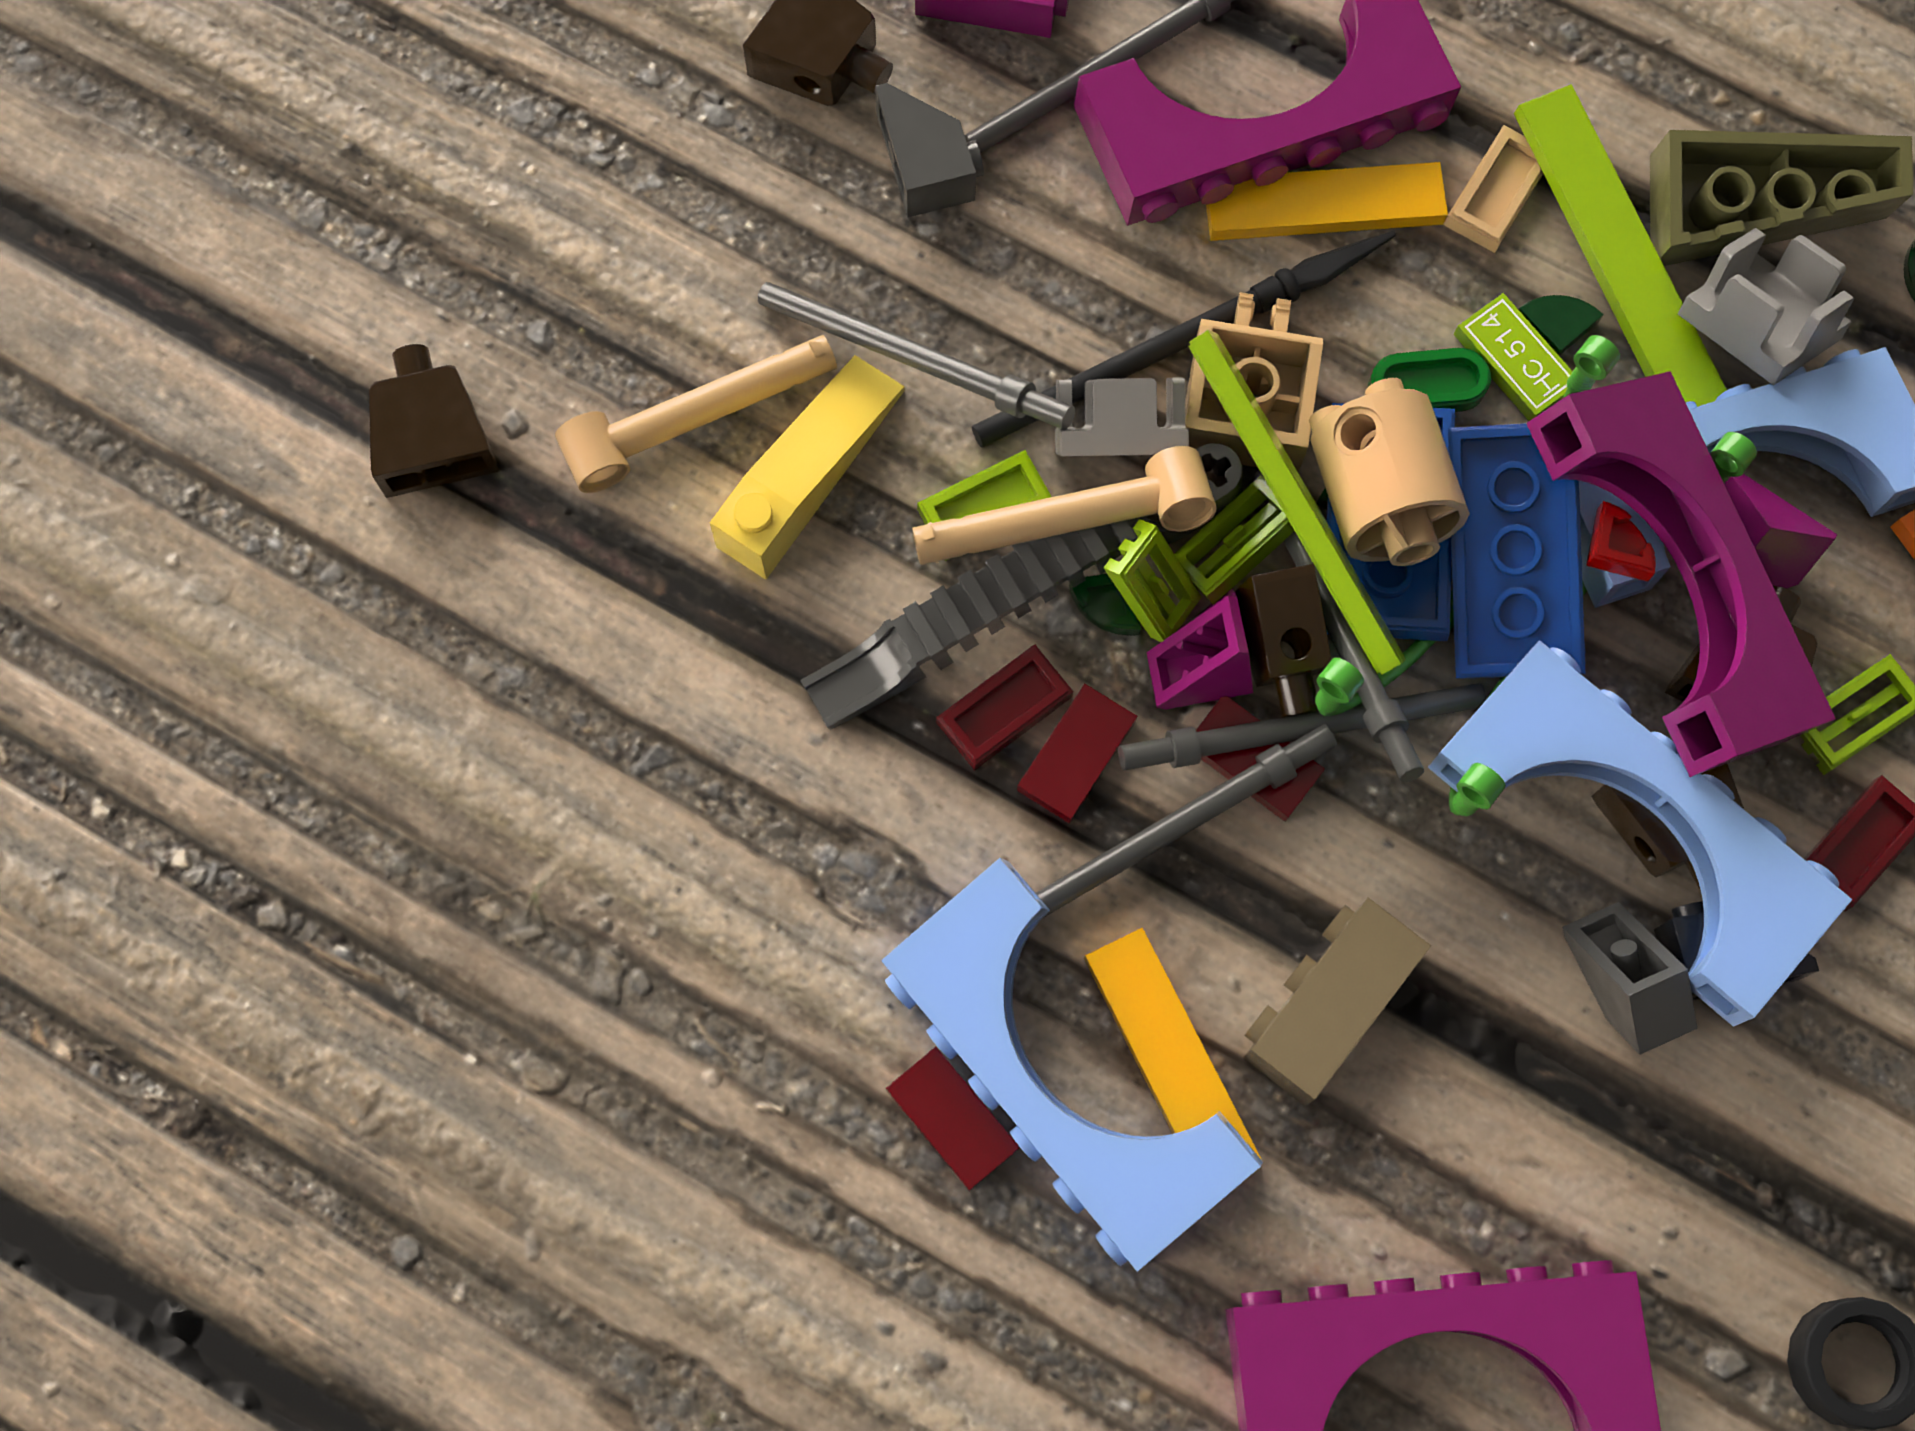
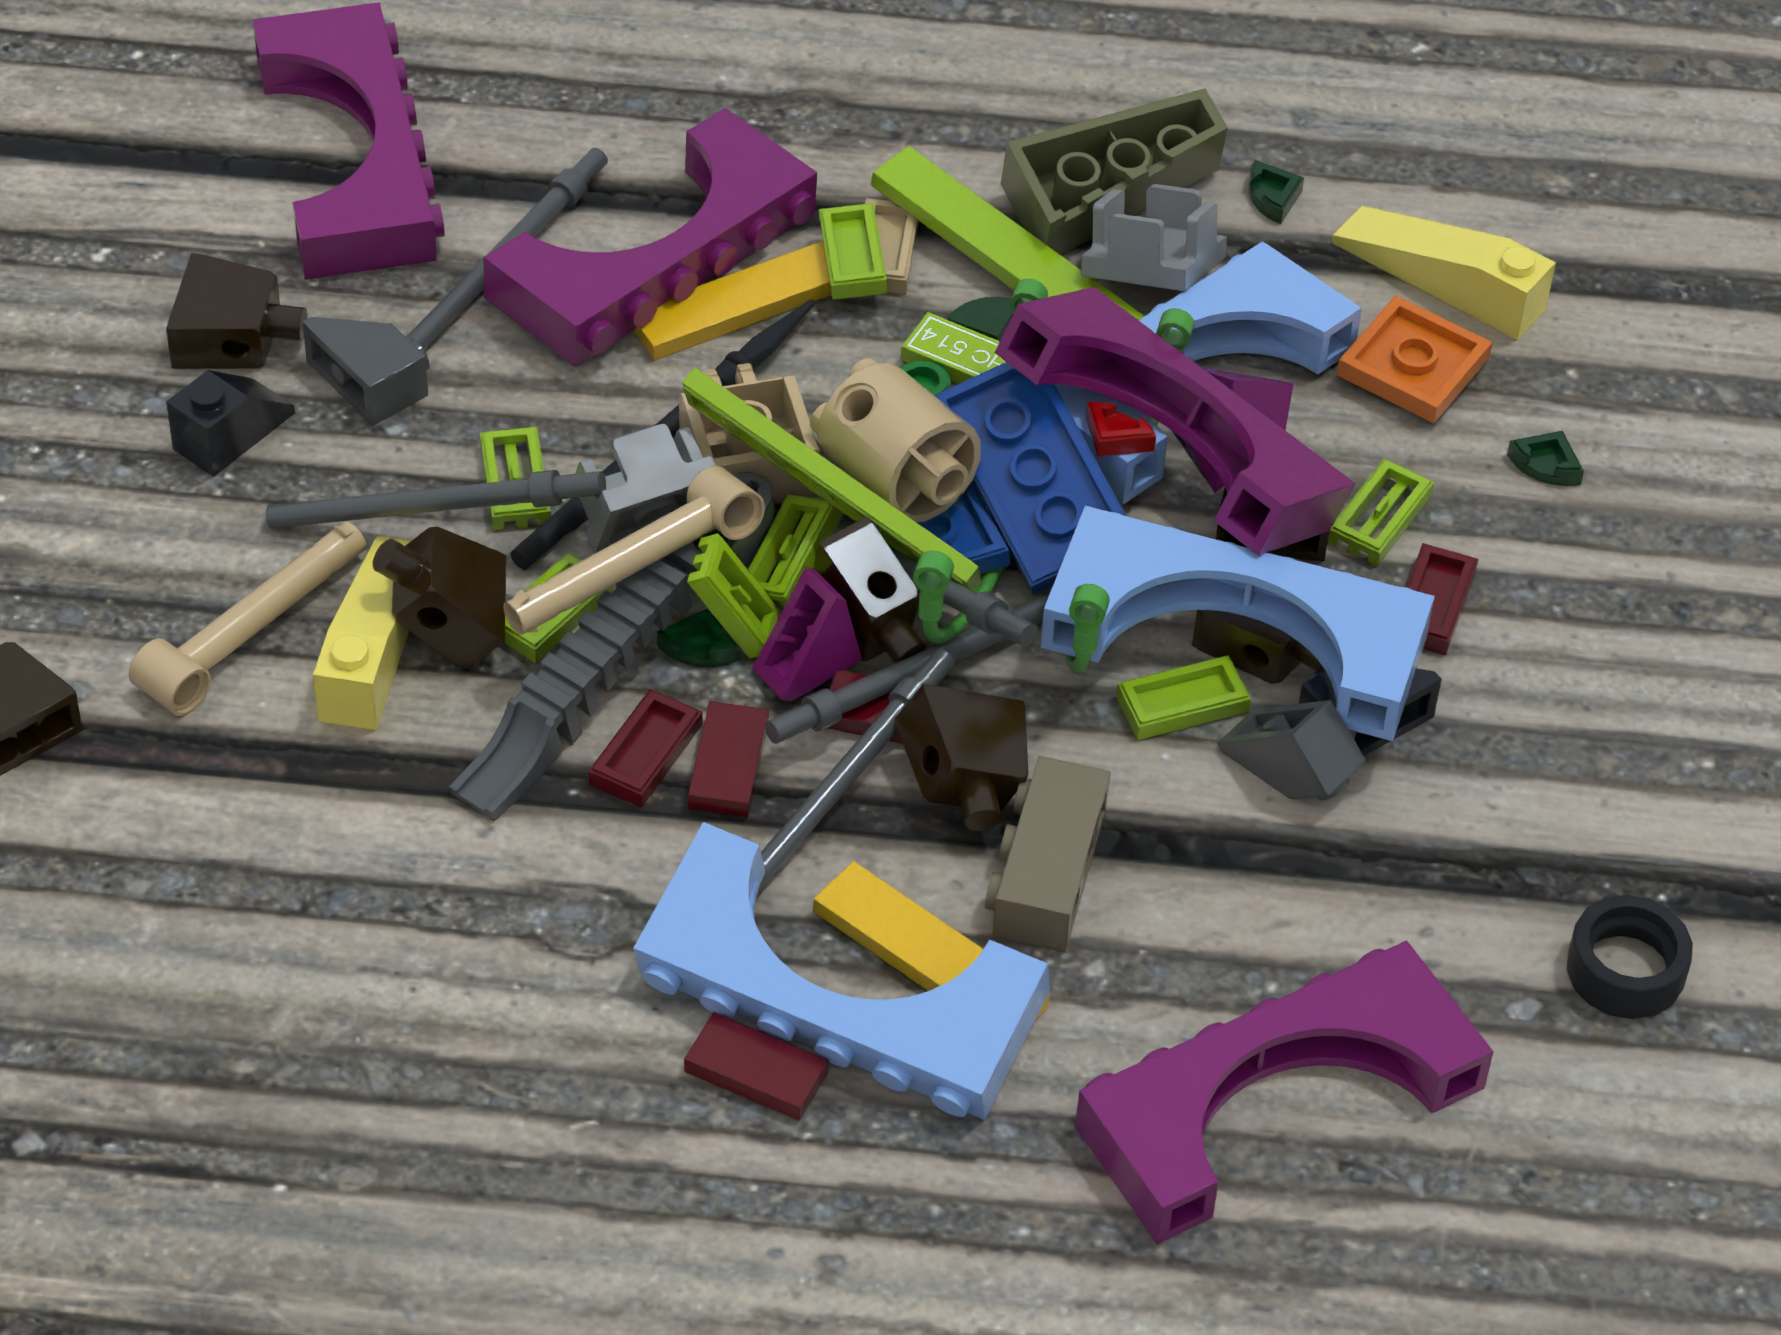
camera: 25 degrees left, 25 degrees down
none -> black slope [166,370,295,477]
none -> dark brown torso [373,526,506,671]
none -> lime tile [480,427,551,531]
none -> lime tile [819,203,888,300]
none -> dark brown torso [895,684,1029,831]
none -> lime tile [1116,655,1251,741]

